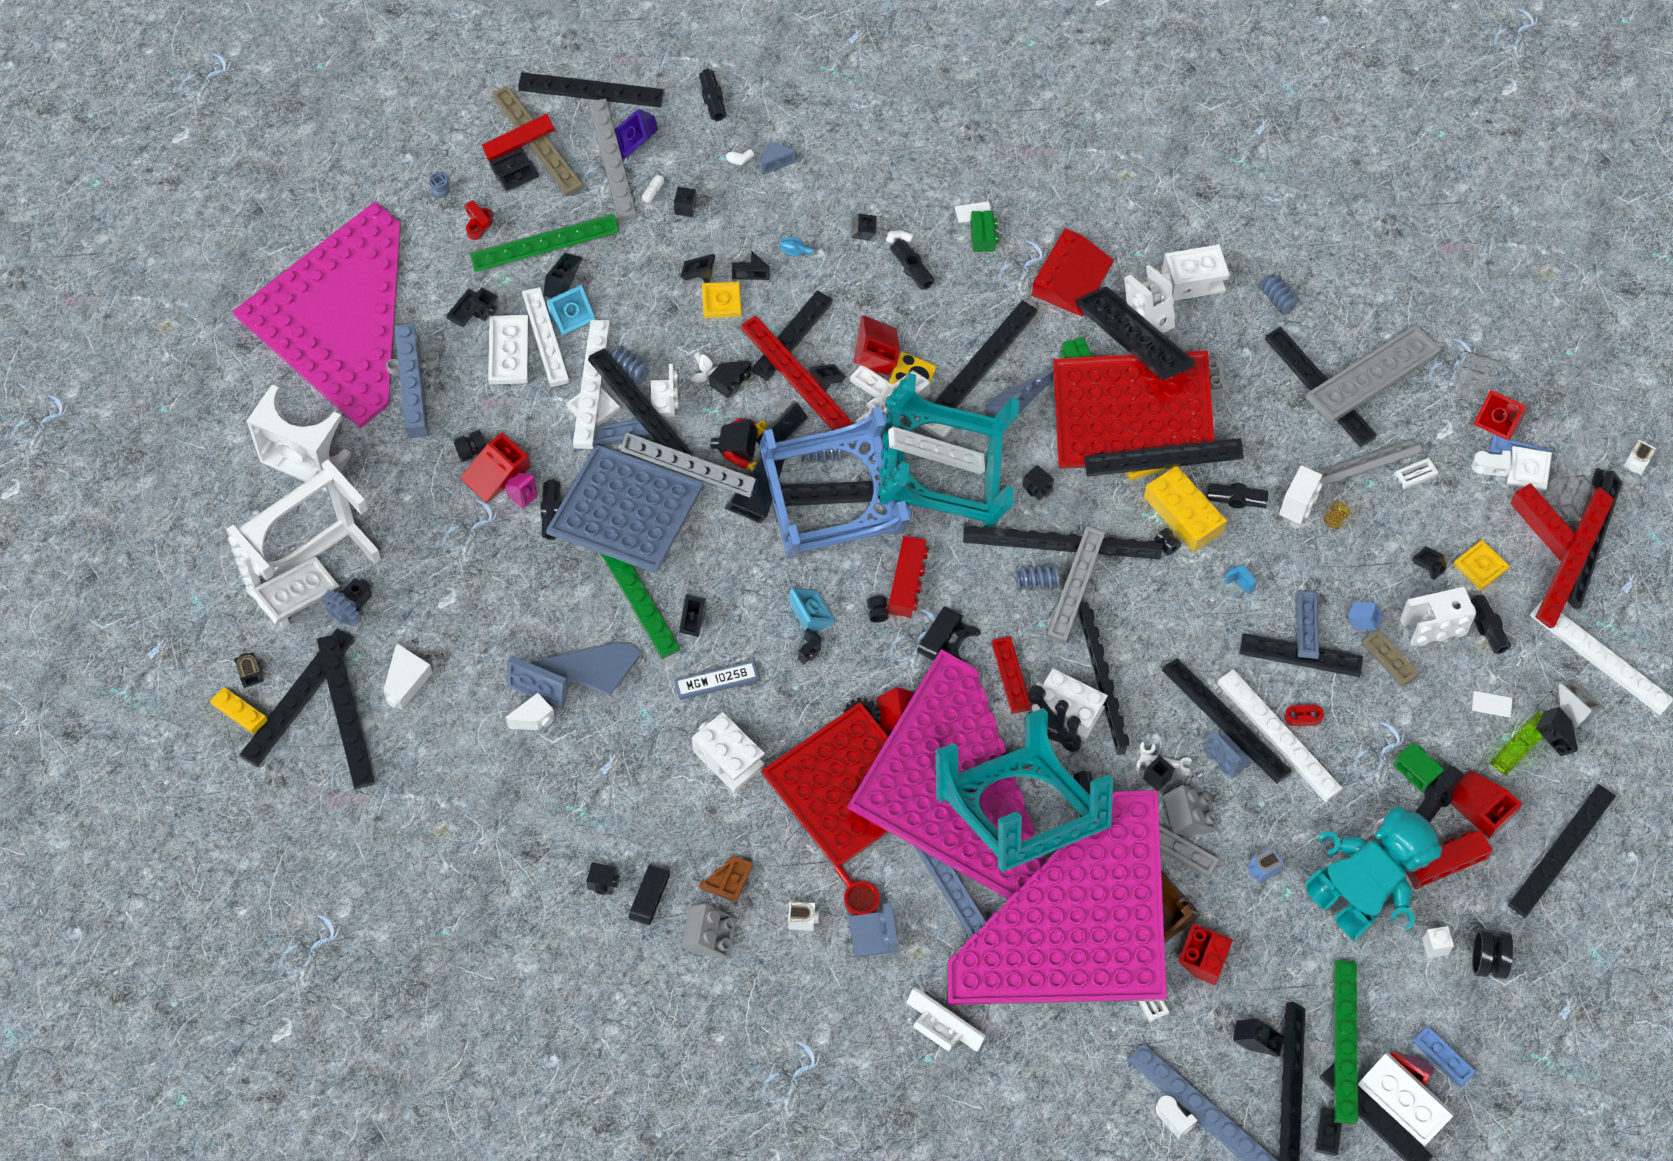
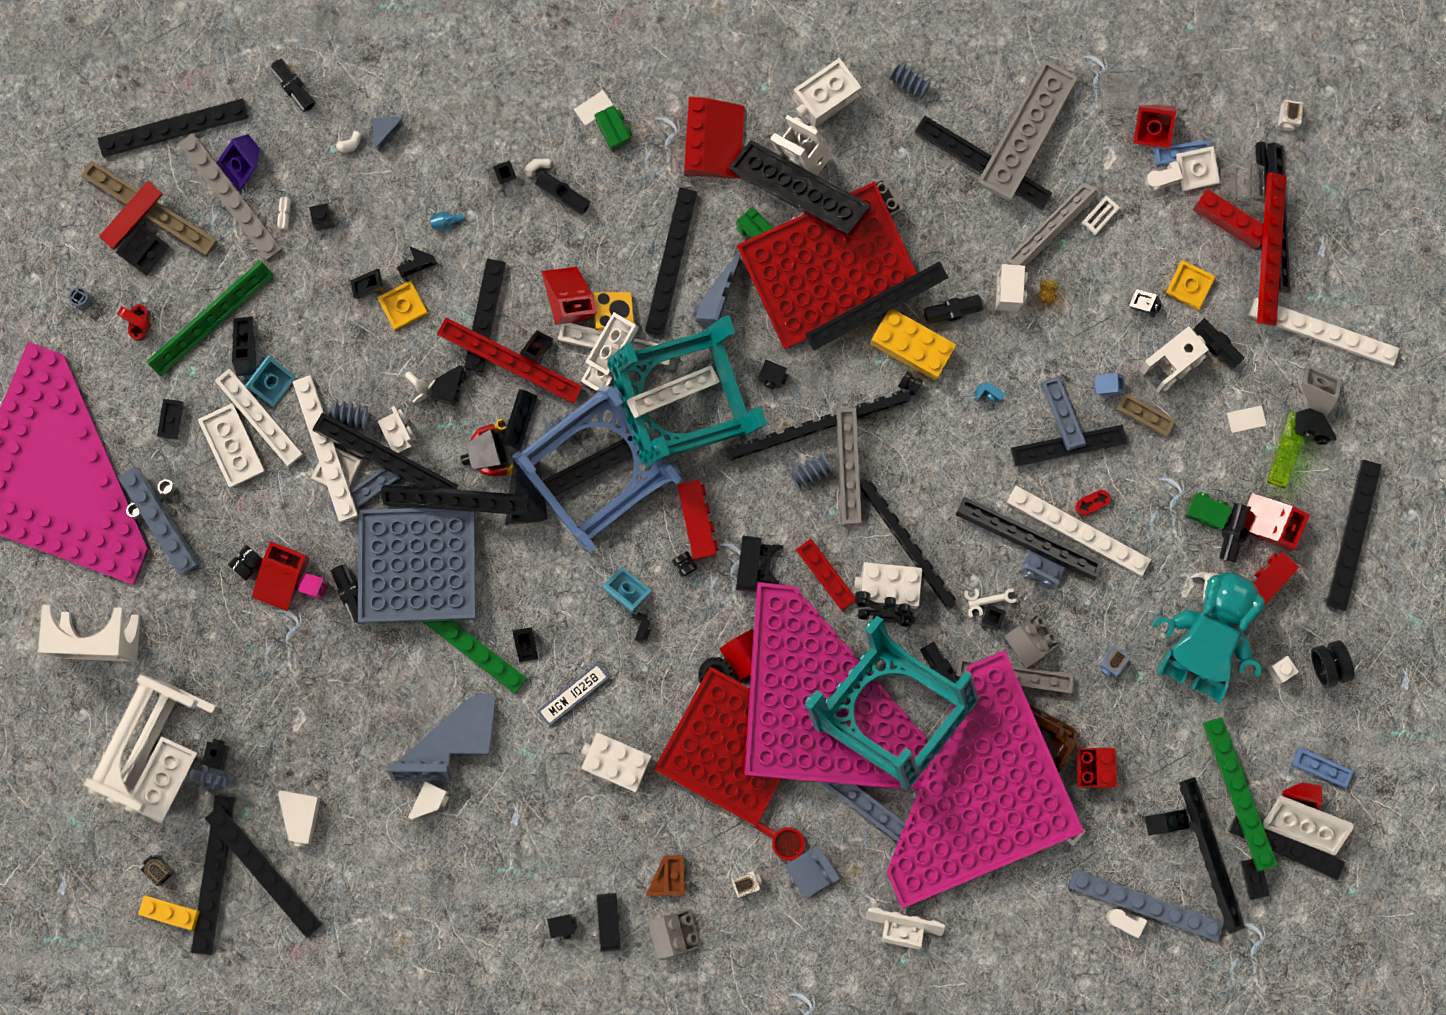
camera: 25 degrees left, 20 degrees up
black brick [468,287,498,321] -> none

